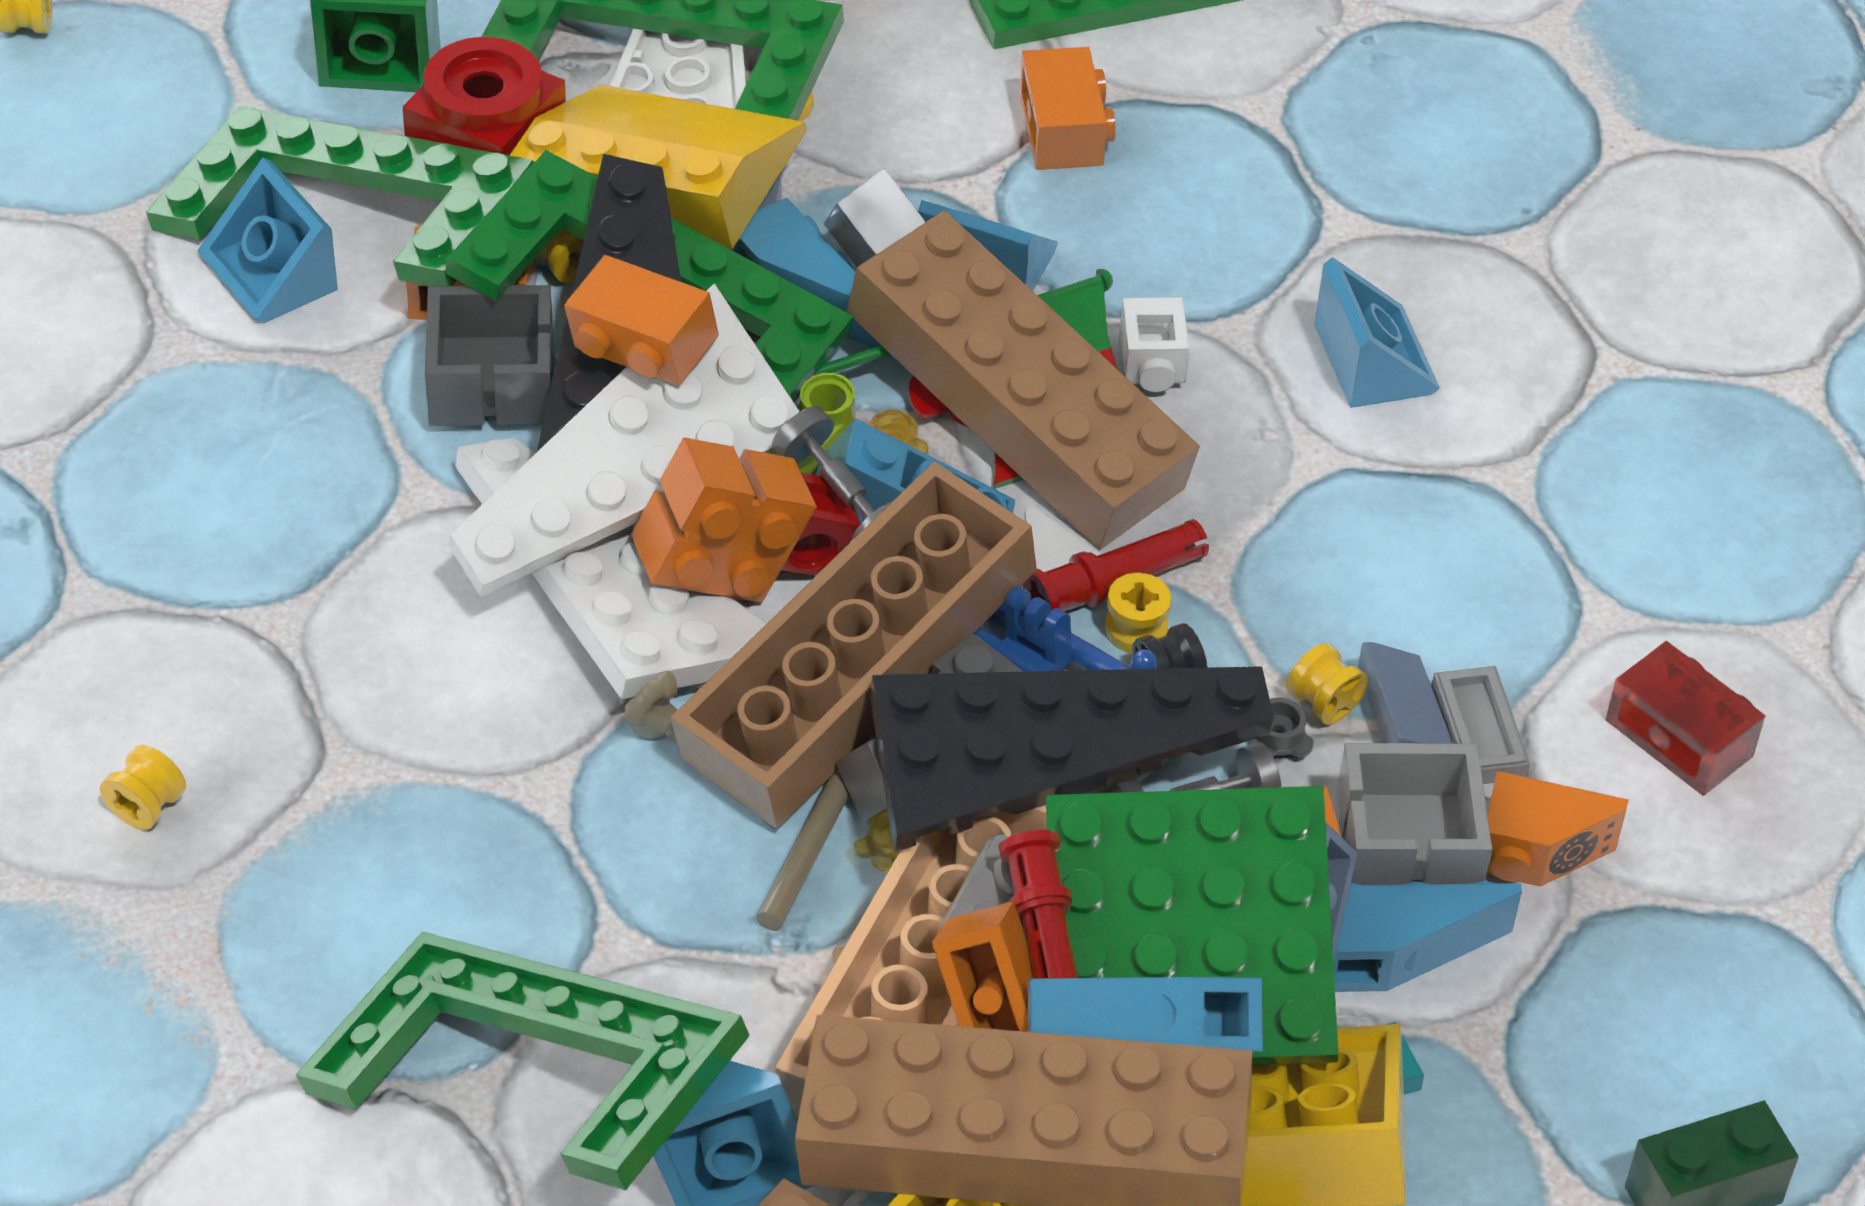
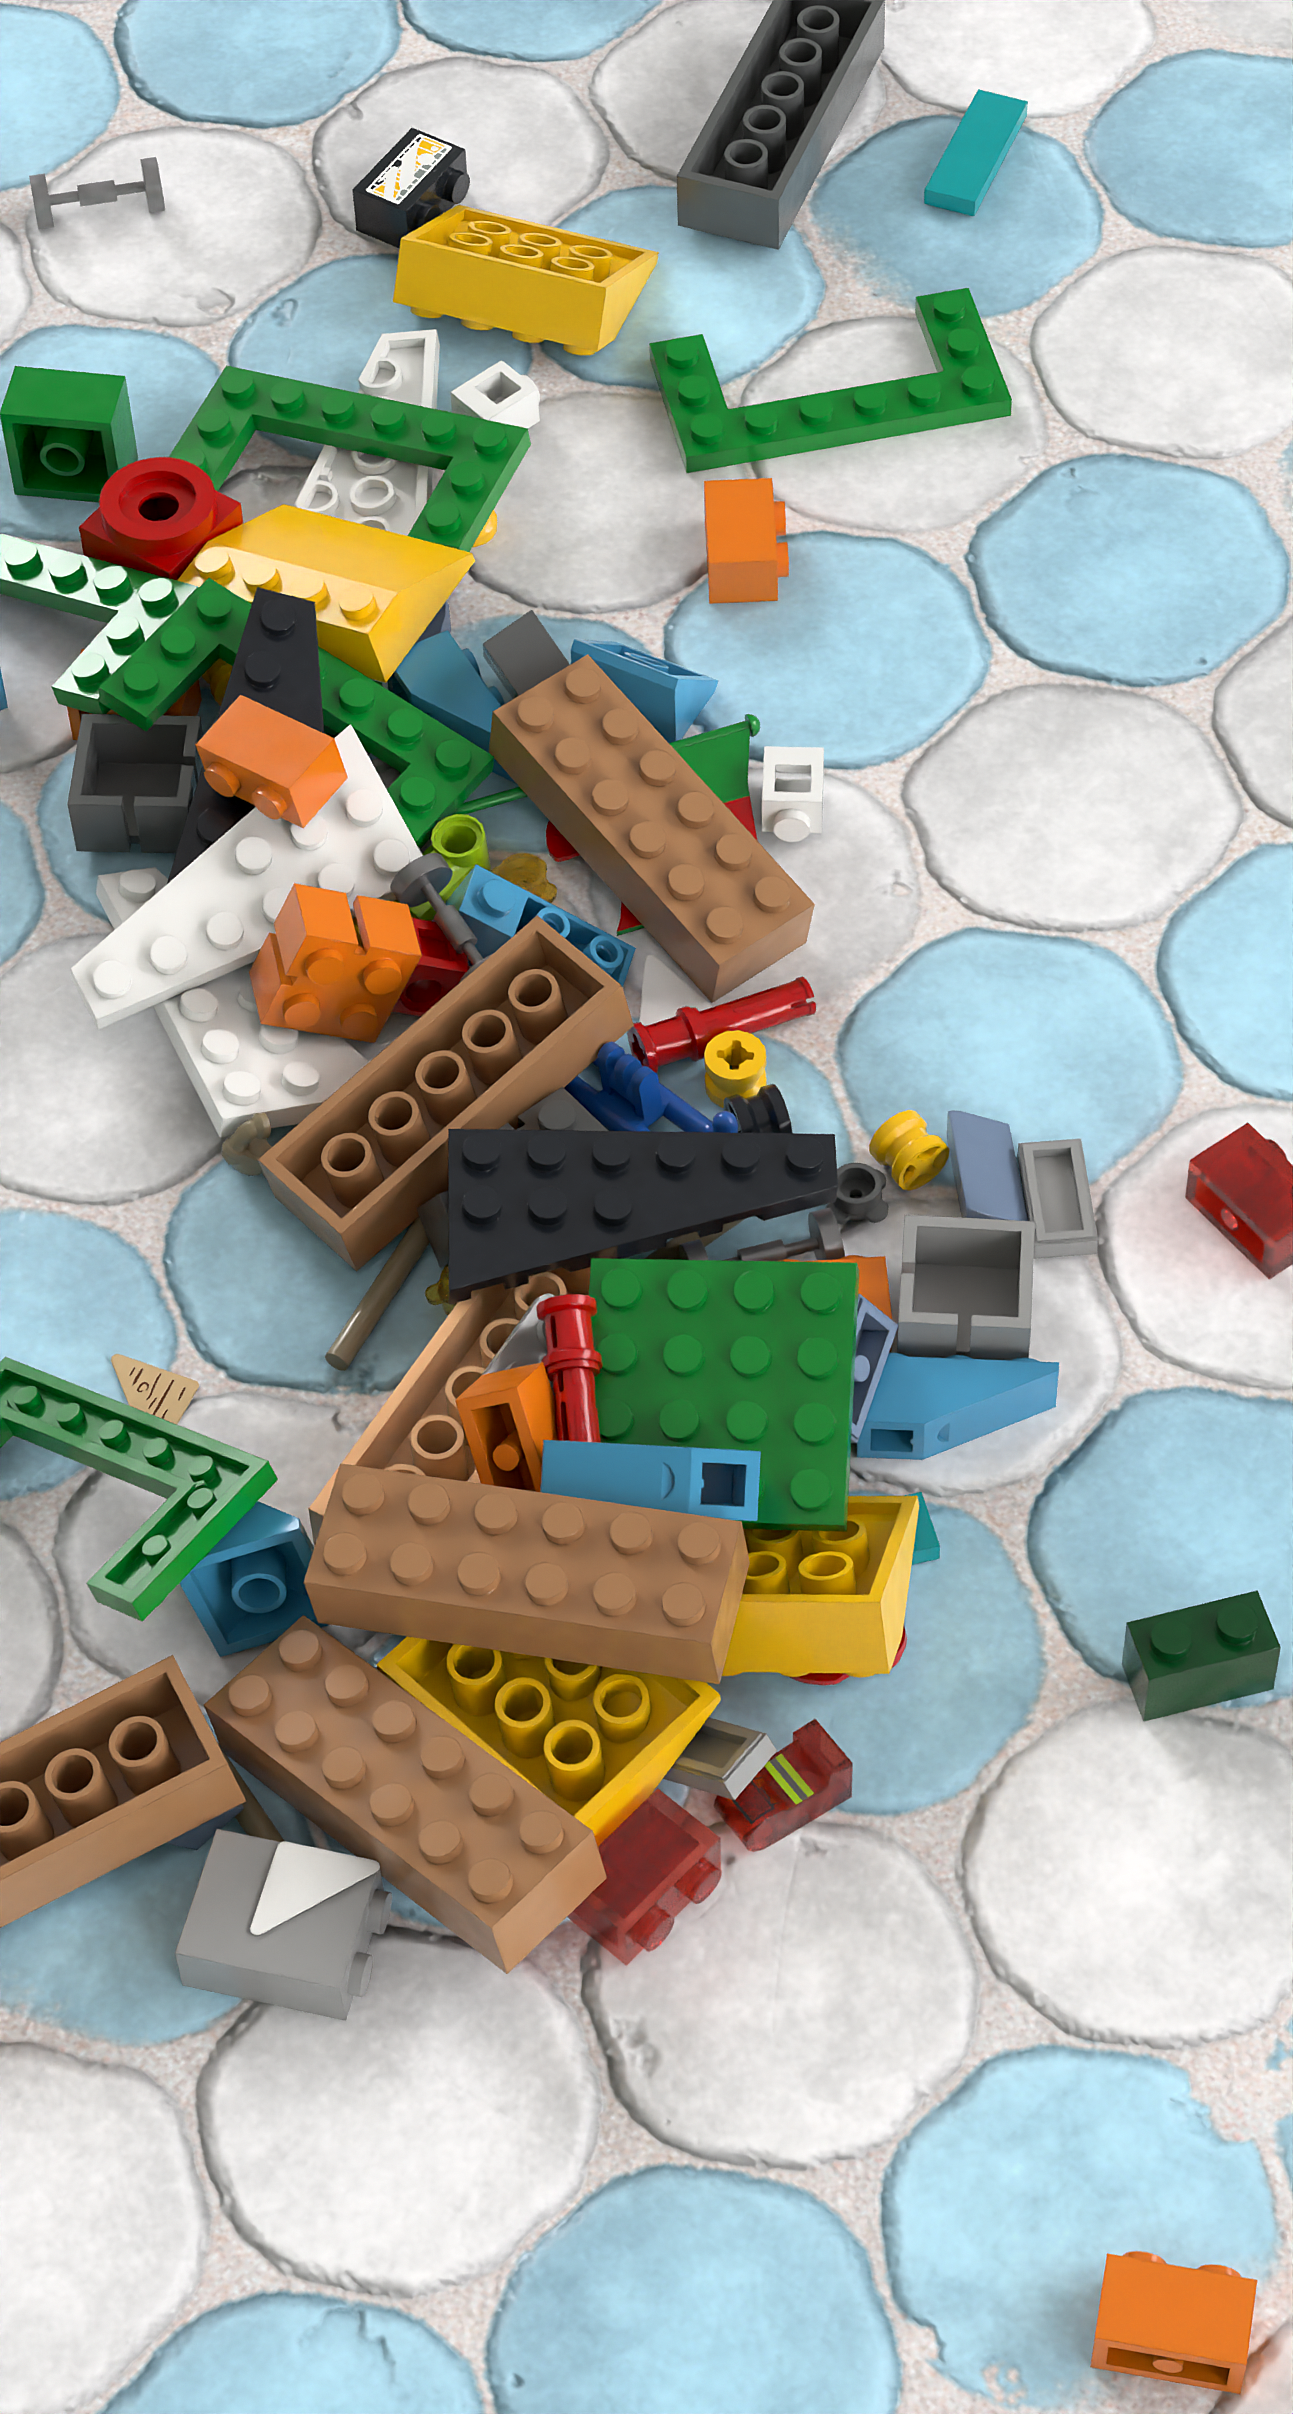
camera: 10 degrees right, 5 degrees up
dark azure slope [1314,257,1440,408] -> none
orange slope [1486,771,1629,887] -> none
none -> tan sticker [111,1354,199,1425]

